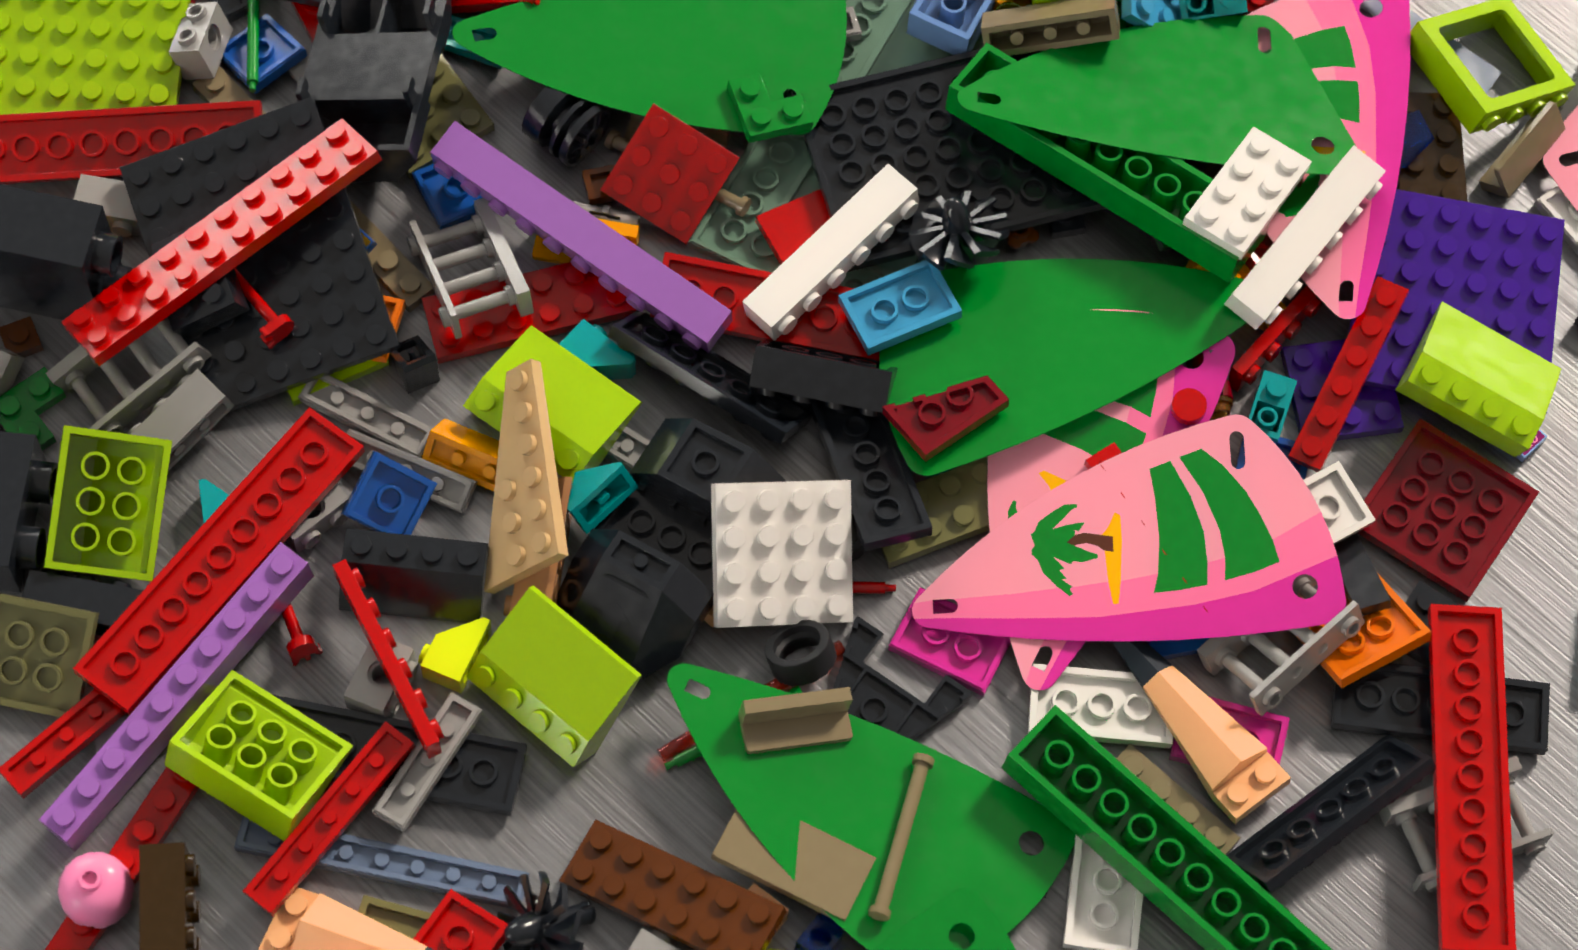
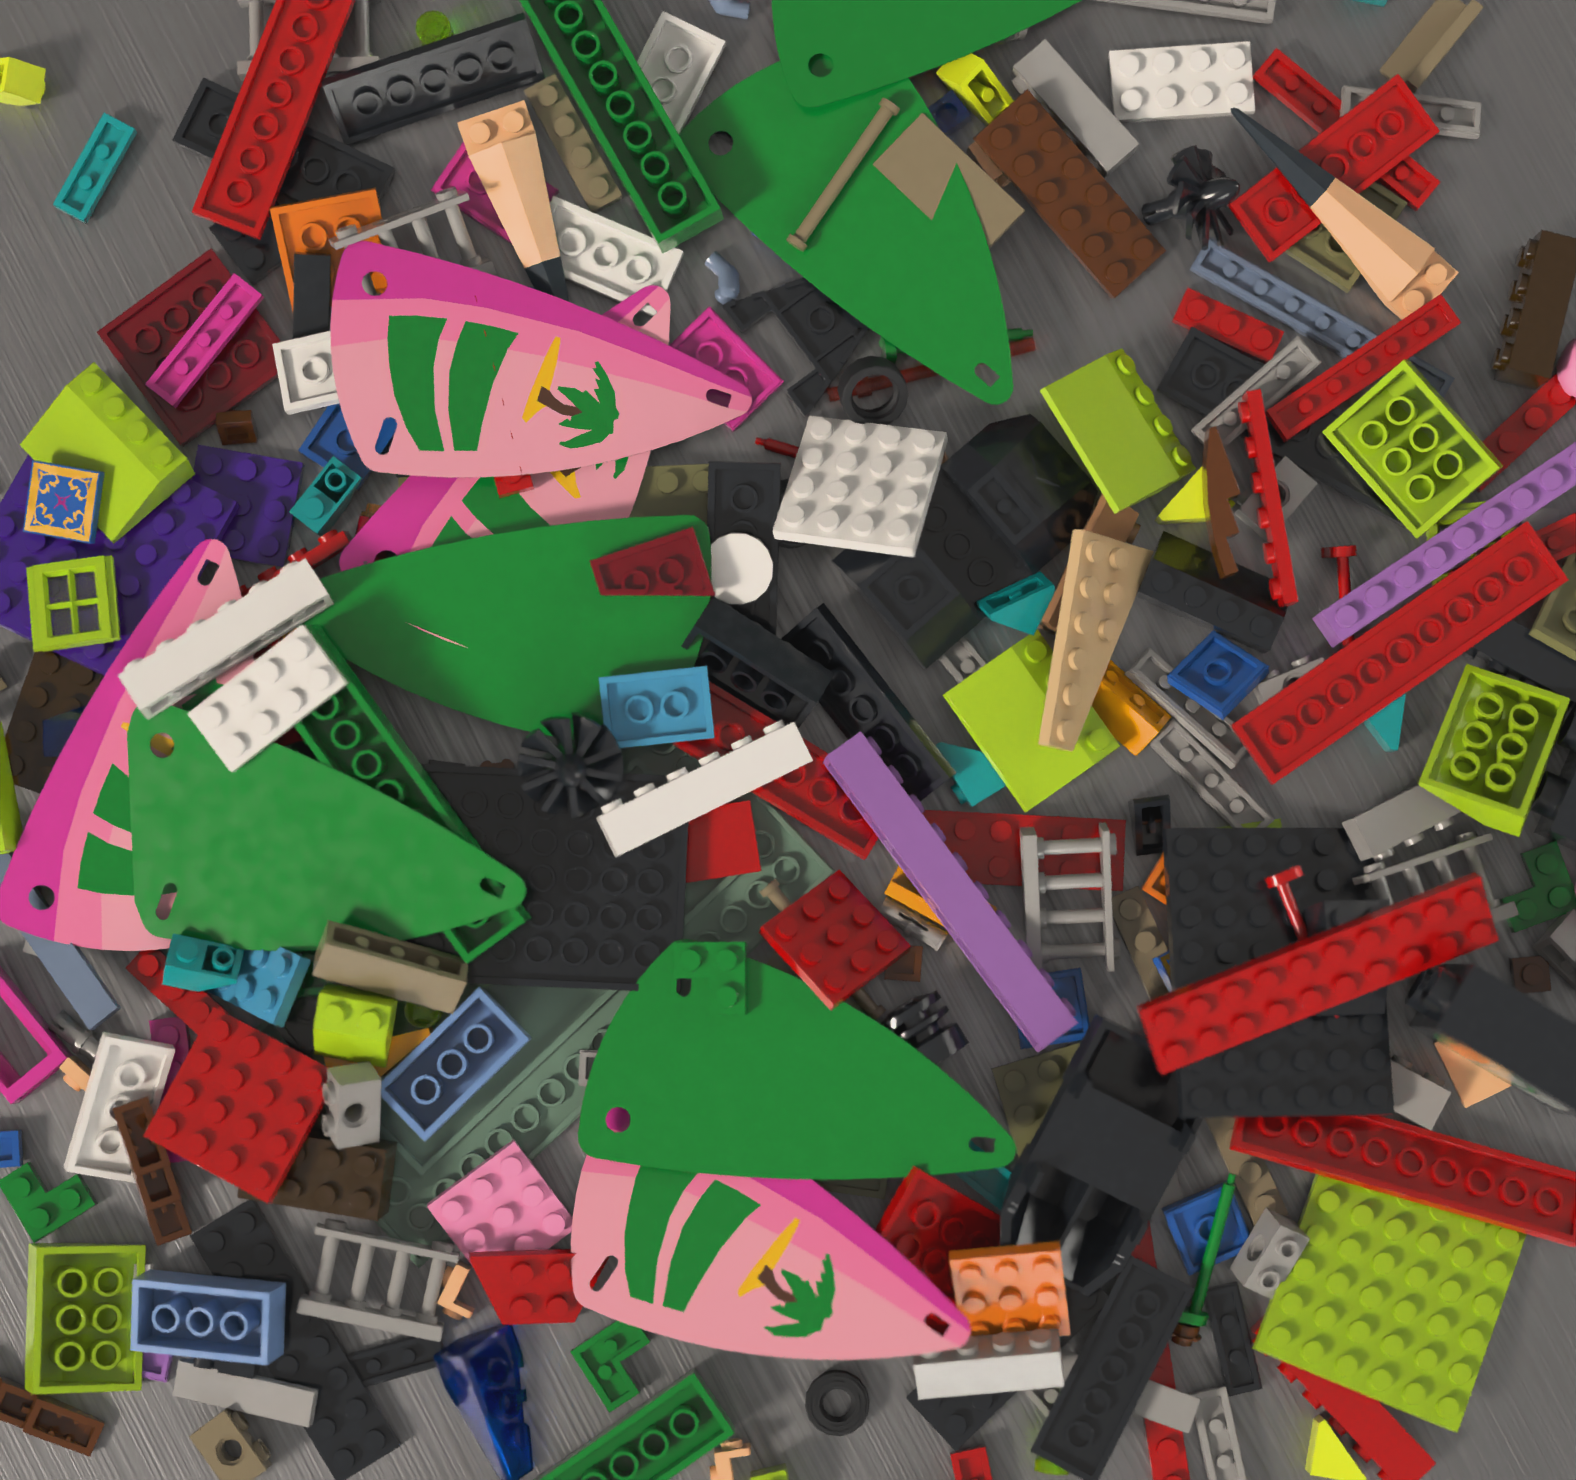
camera: 155 degrees left, 20 degrees up
dark tan panel [738,687,853,754] -> none
red tile [1171,388,1207,425] -> none
red plate [1288,276,1409,472] -> none
none -> tile [23,460,105,544]
none -> lime piece [26,555,121,652]
none -> dark pink plate [145,273,264,408]
none -> reddish brown plate [216,410,258,445]
none -> clear neon green wheel [415,10,454,46]
none -> sand blue arm [705,251,740,304]
none -> white tile [711,532,773,604]
none -> red plate [1172,288,1284,364]
none -> reddish brown slope [1202,426,1241,580]

